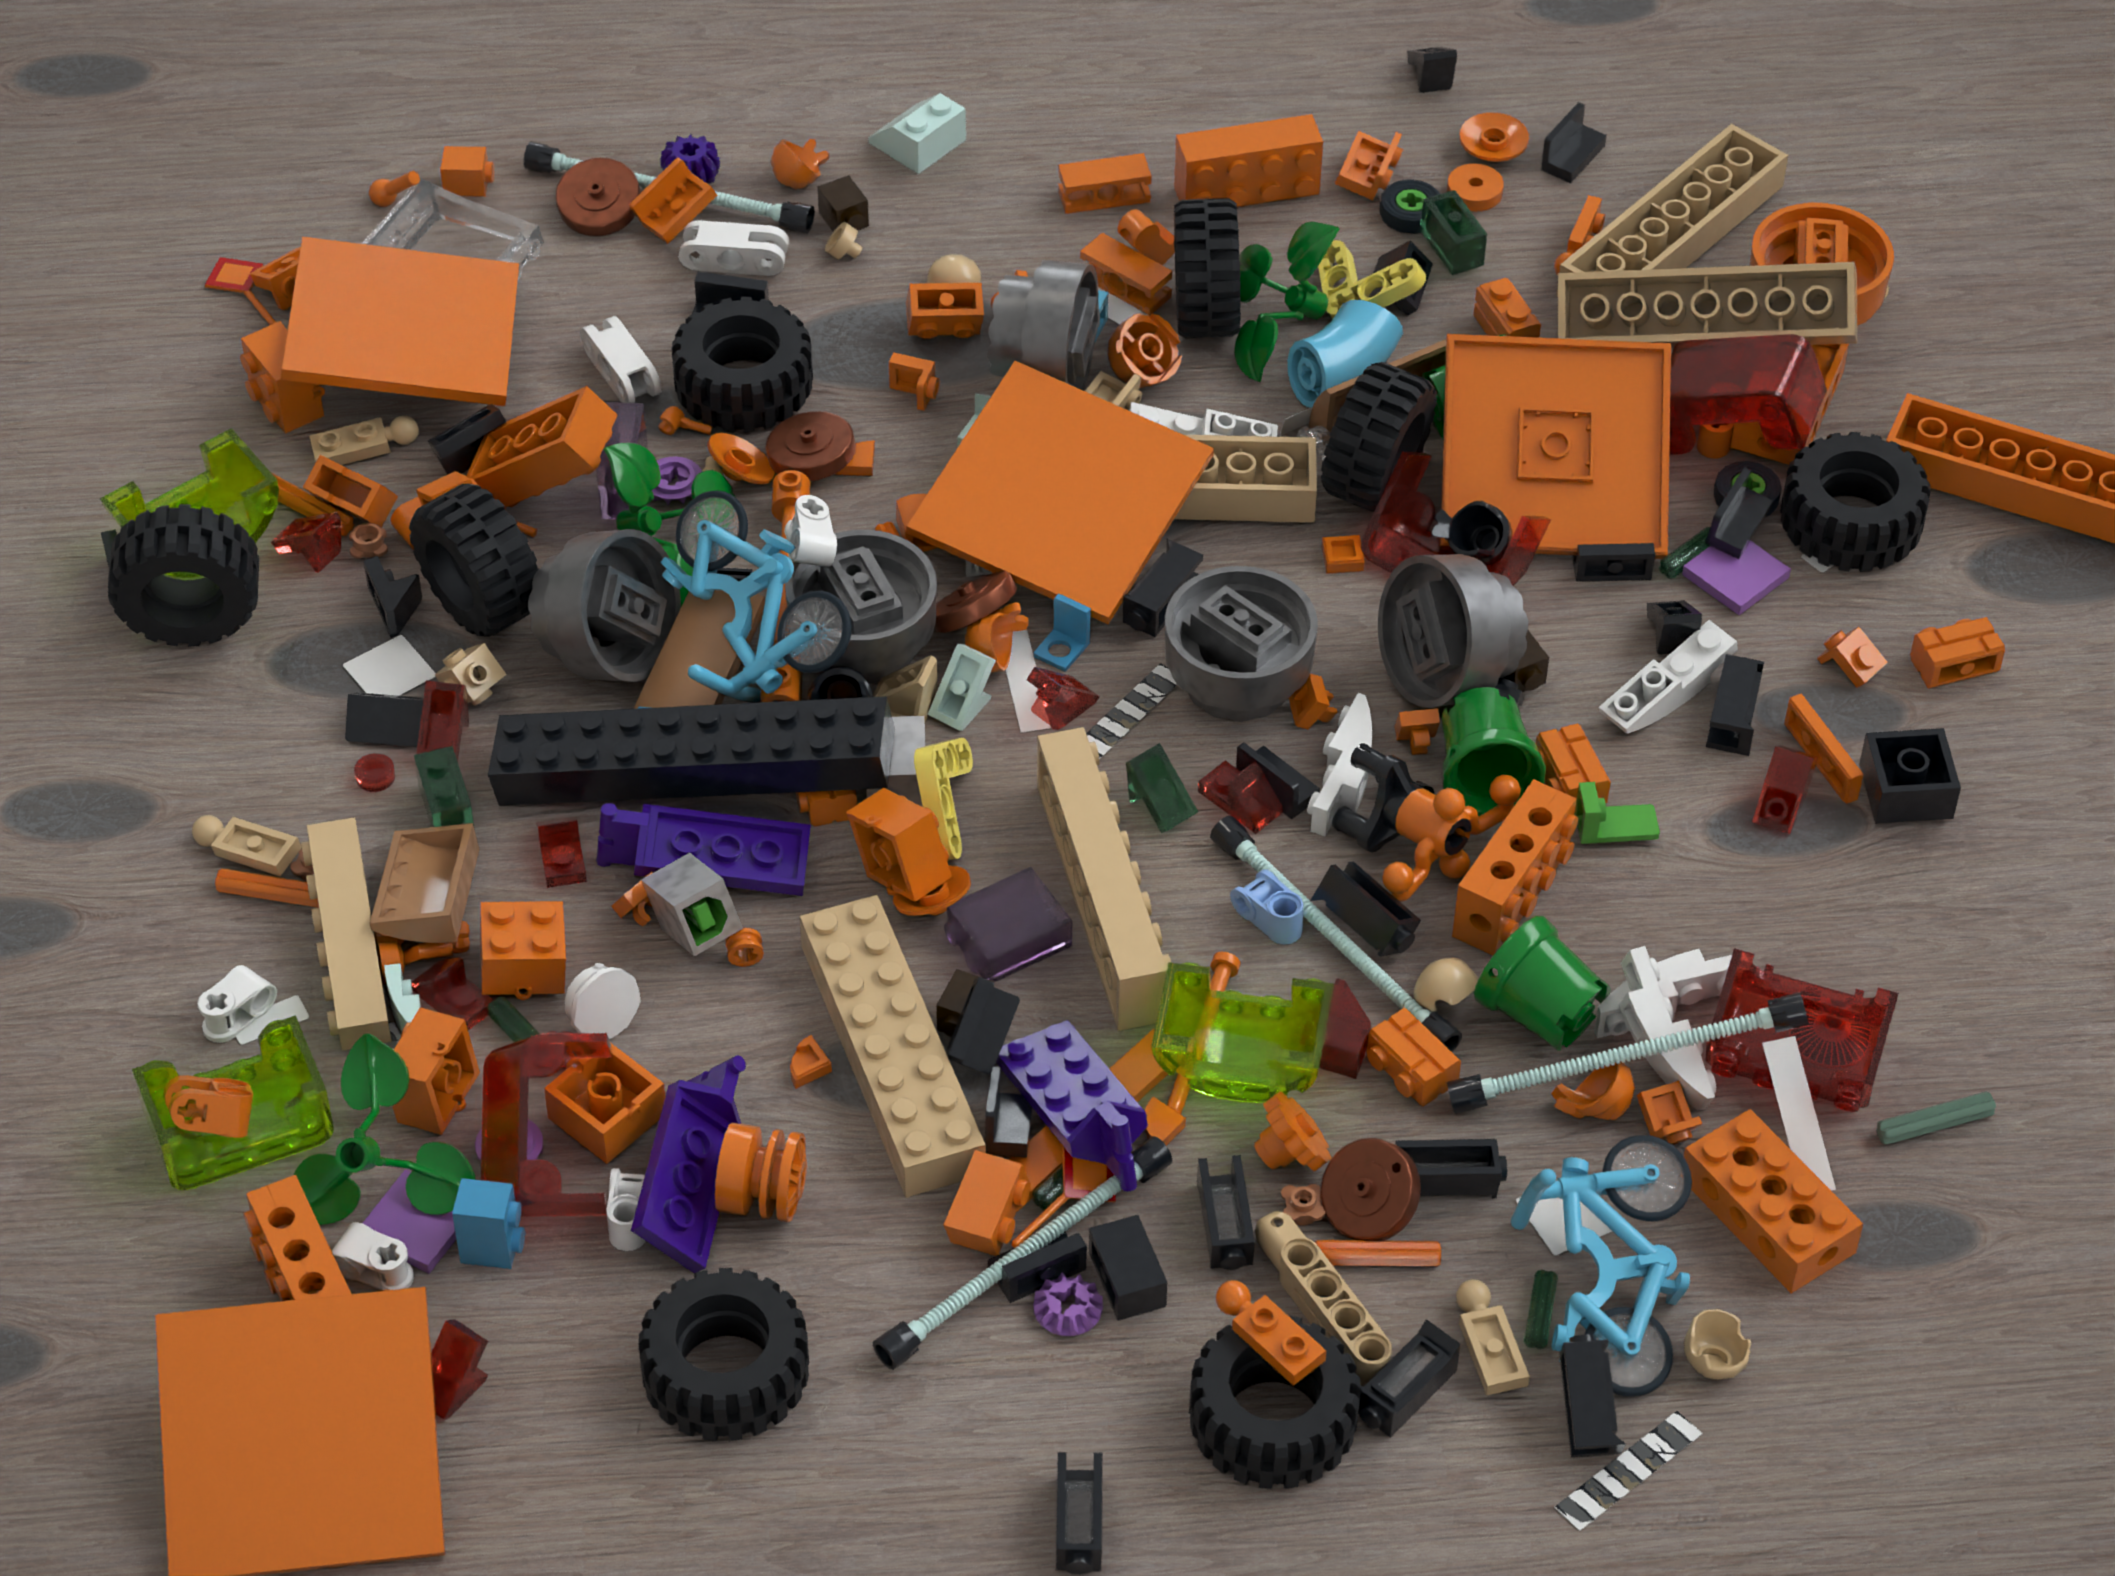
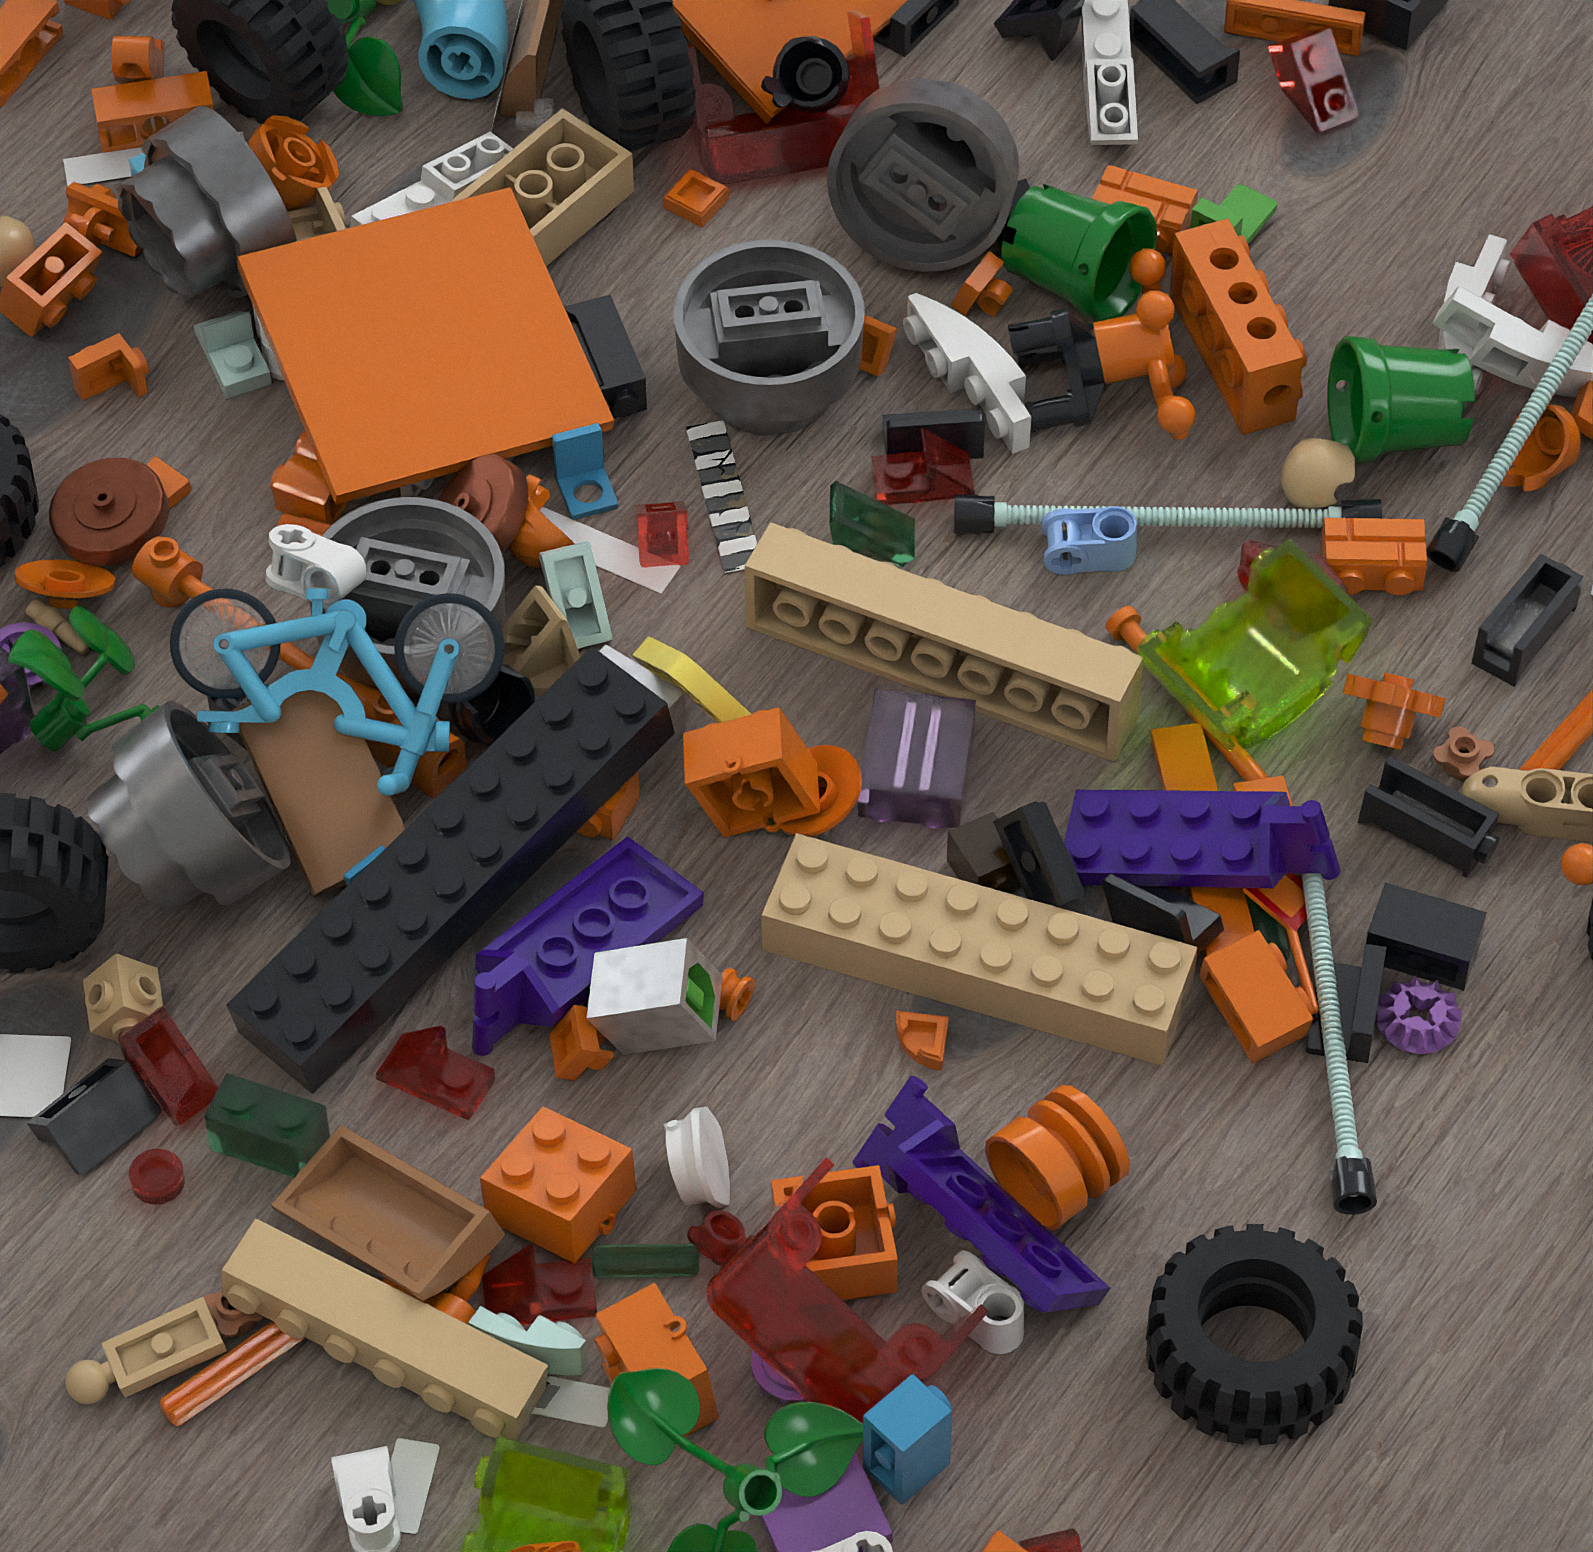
camera: 50 degrees left, 5 degrees up
black window [1310,861,1421,957] -> none
copper wheel [1320,1138,1421,1240] -> none

